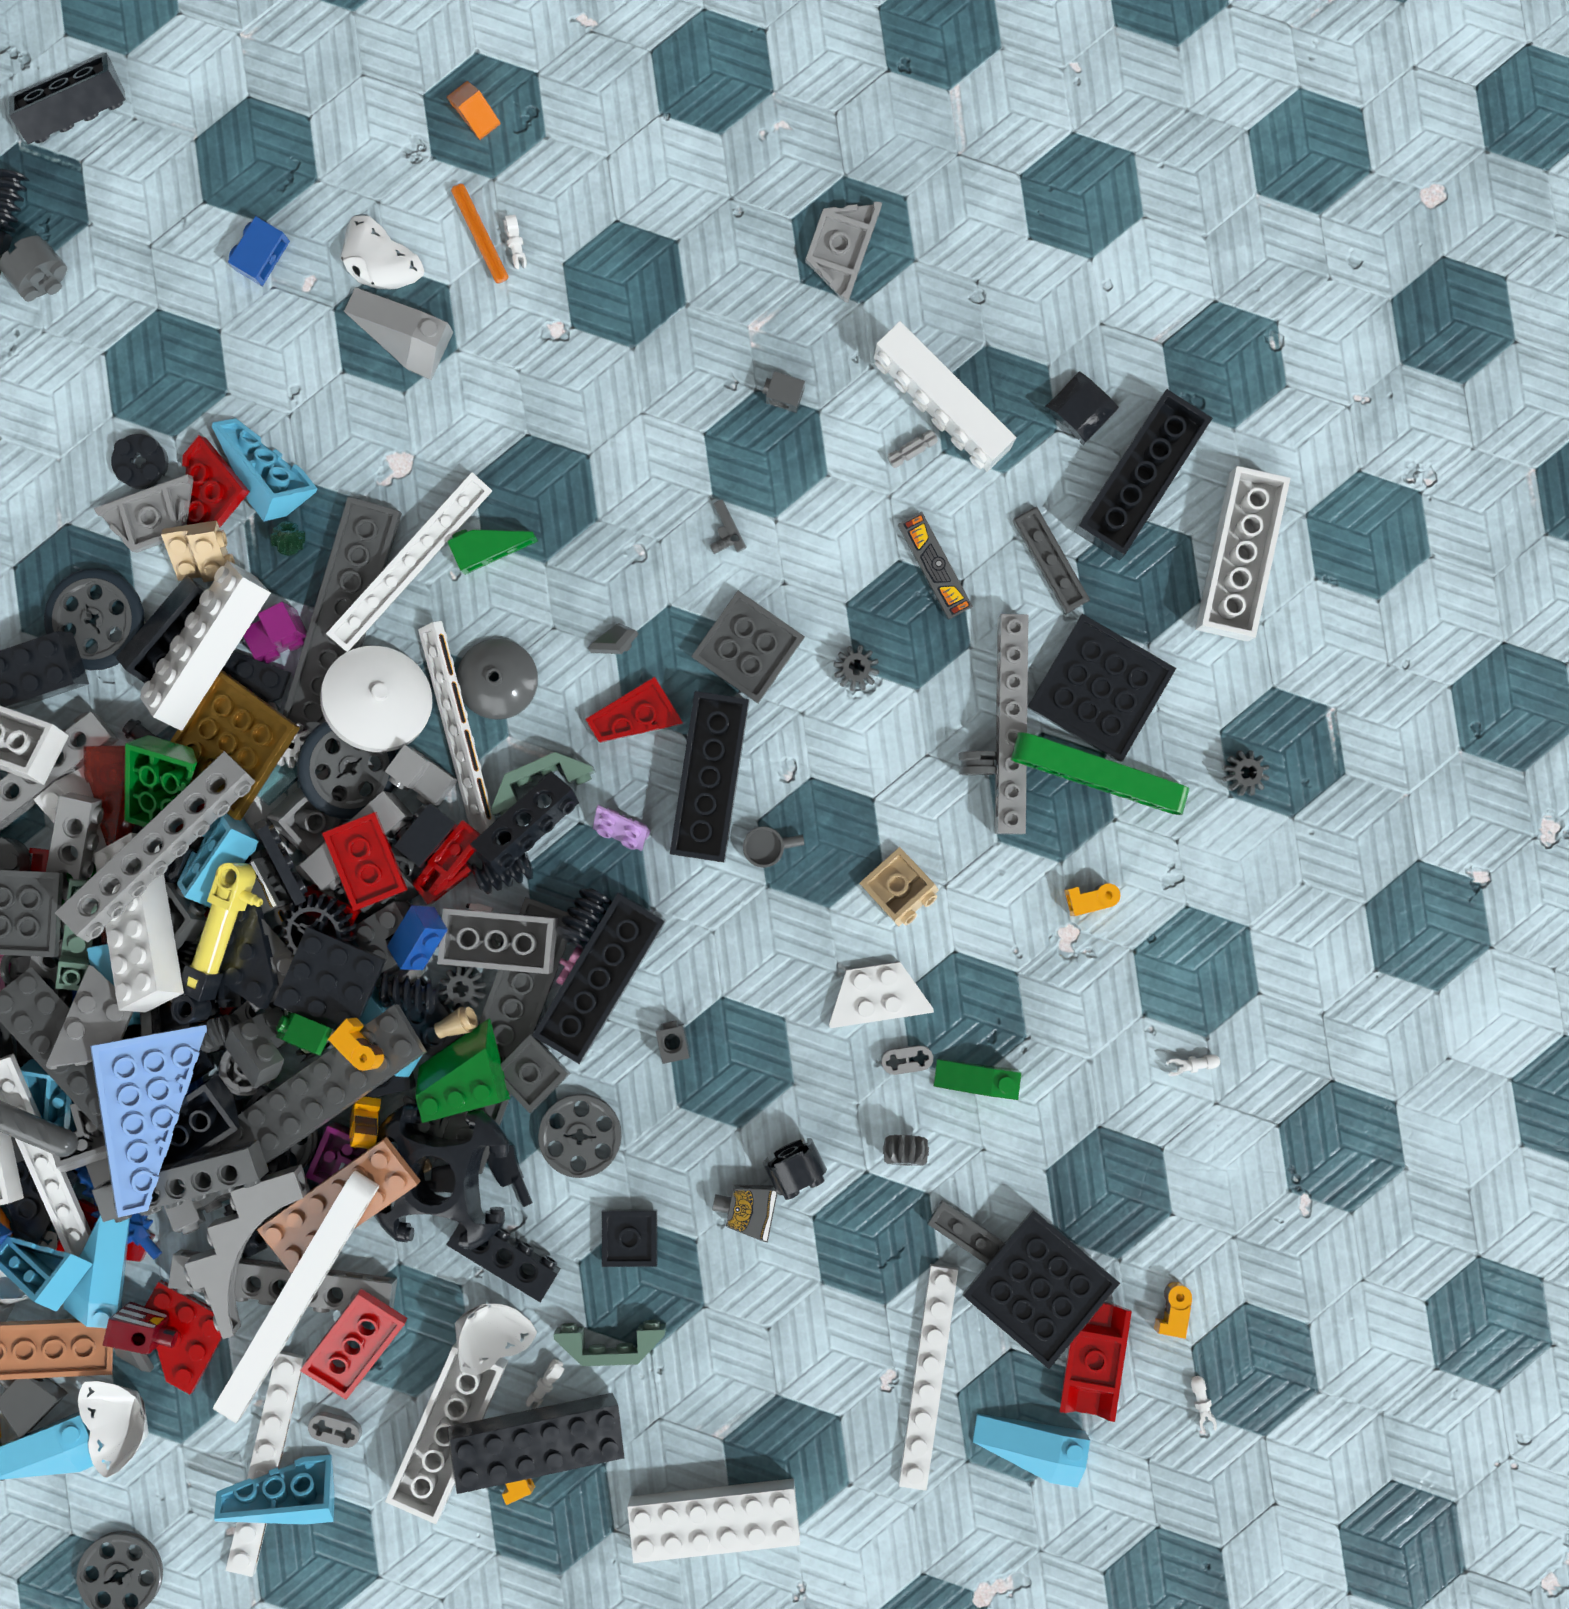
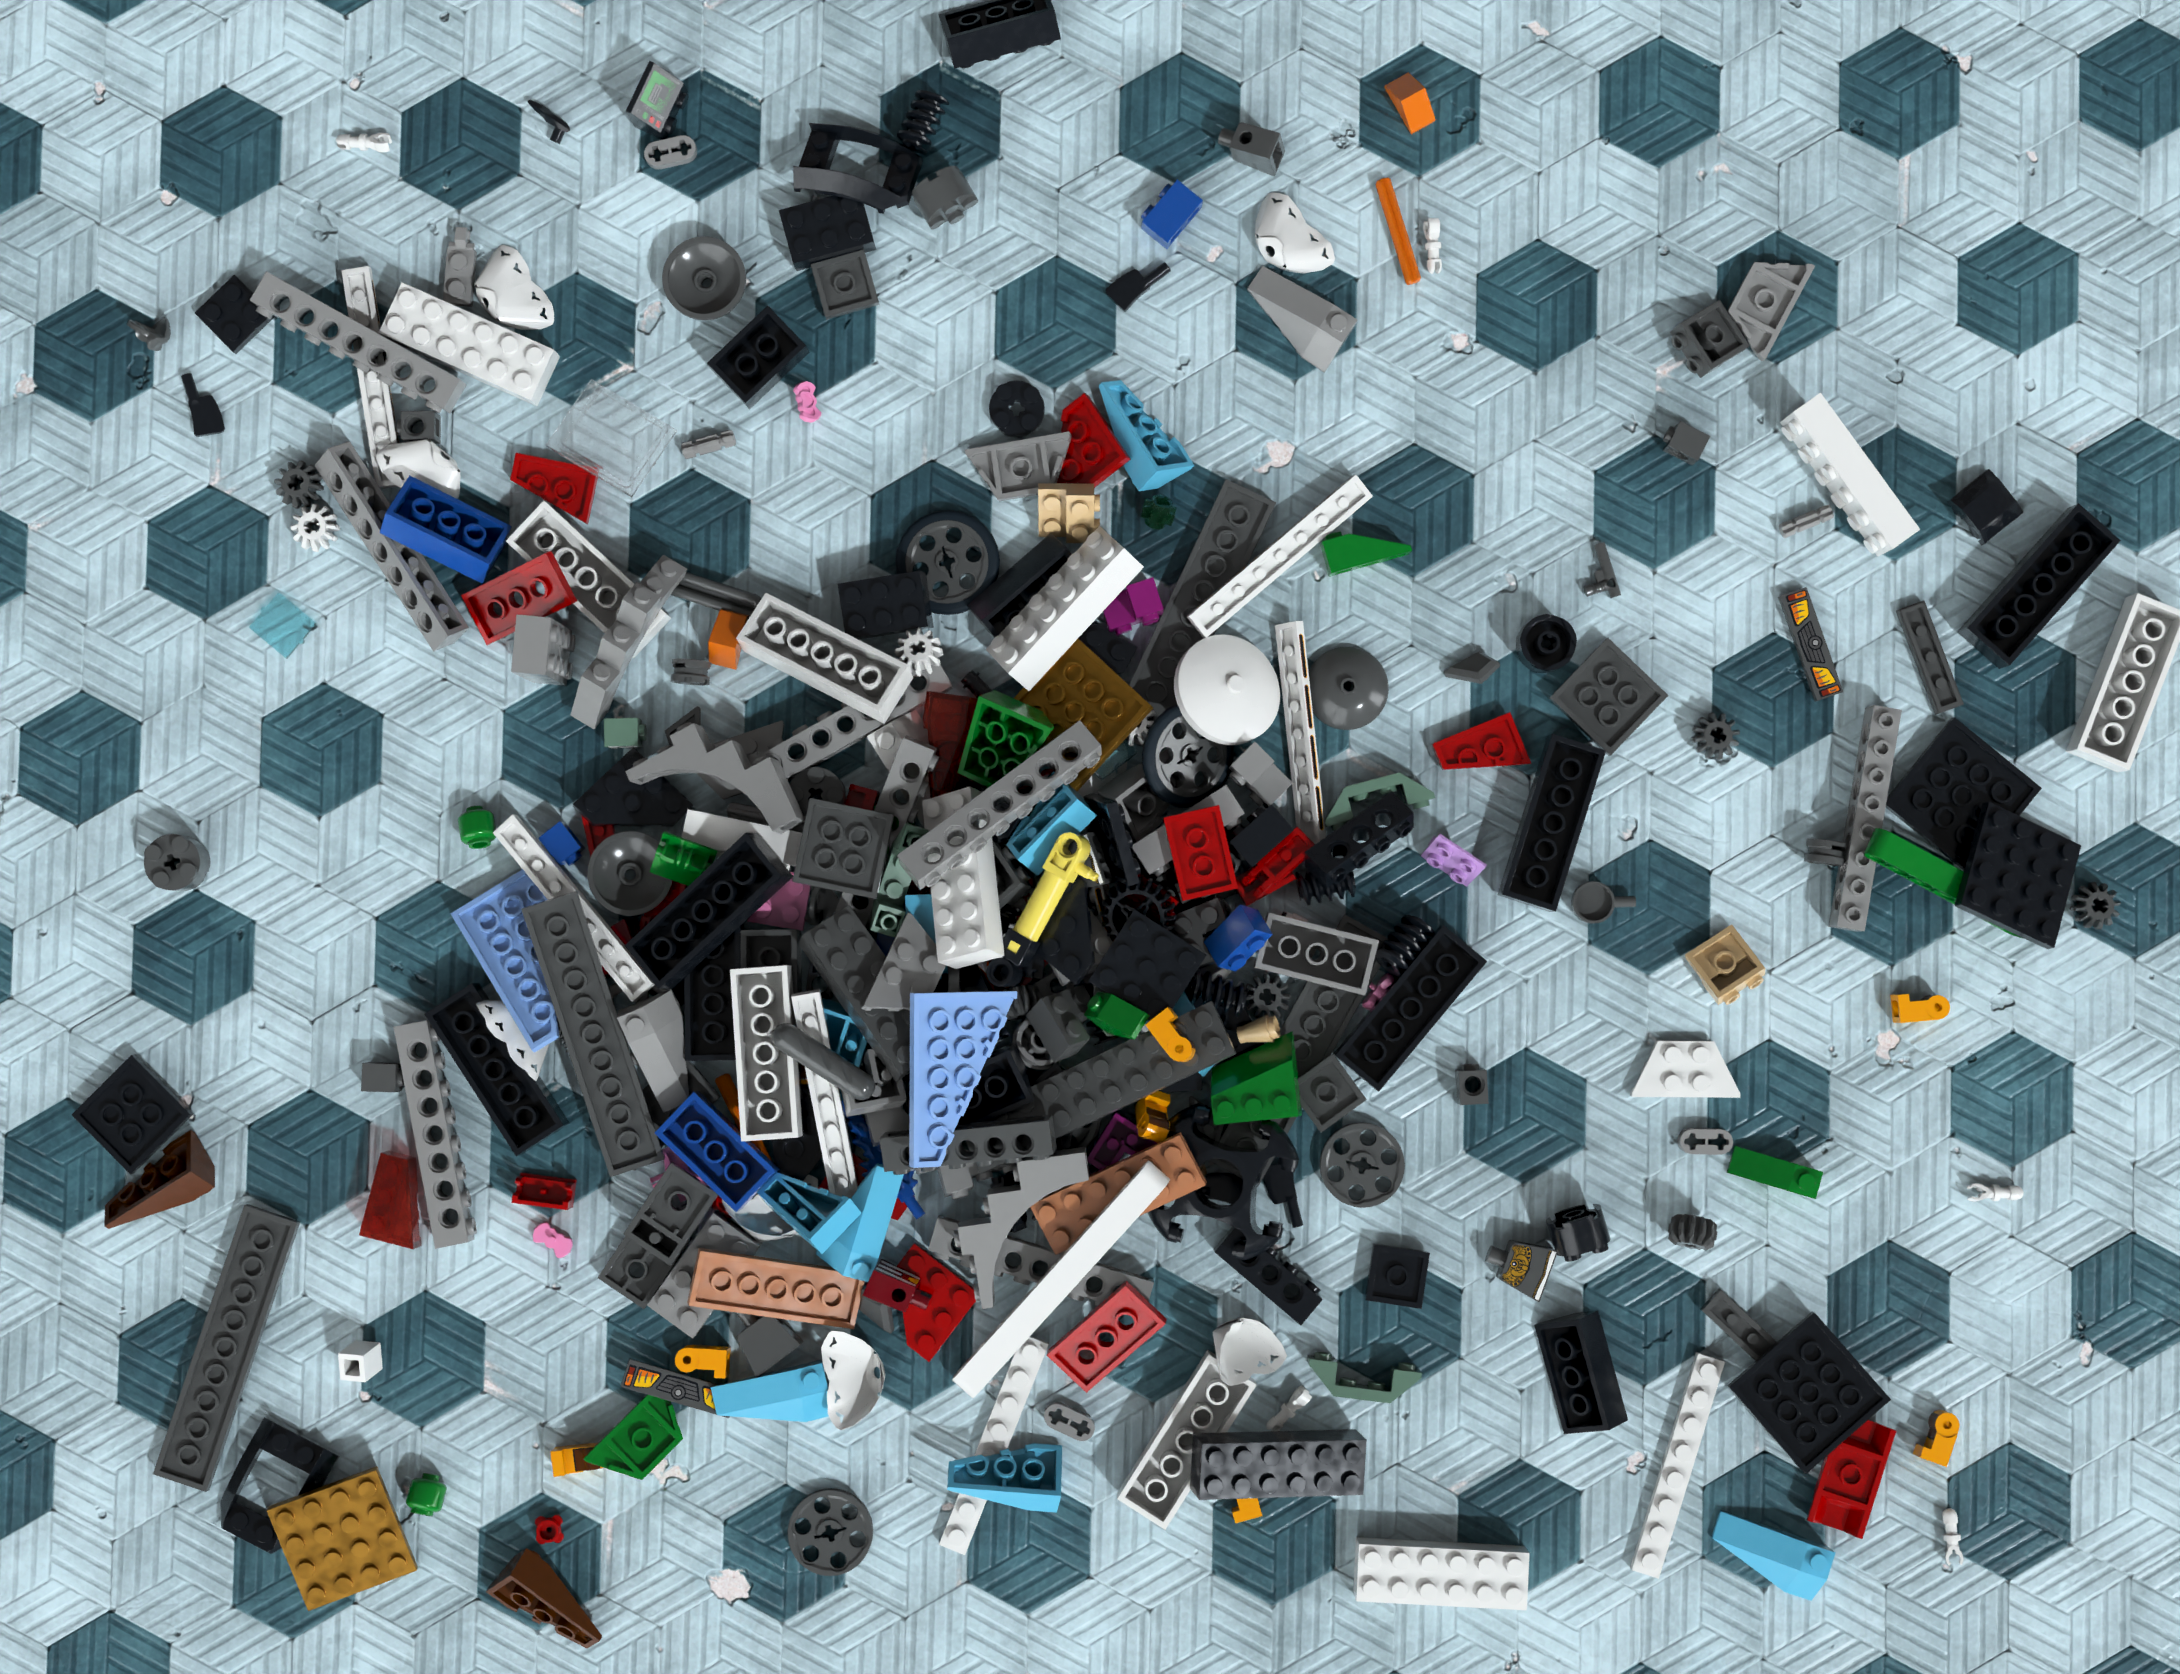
camera: 10 degrees right, 0 degrees up
none -> white gear [895,627,943,677]
none -> black piece [1106,262,1171,312]
none -> dark grey torso [1218,122,1285,177]
none -> black brick [1516,614,1577,673]
none -> black slope [1534,1310,1628,1434]
none -> dark grey plate [1670,300,1750,378]
none -> black plate [1955,802,2081,949]

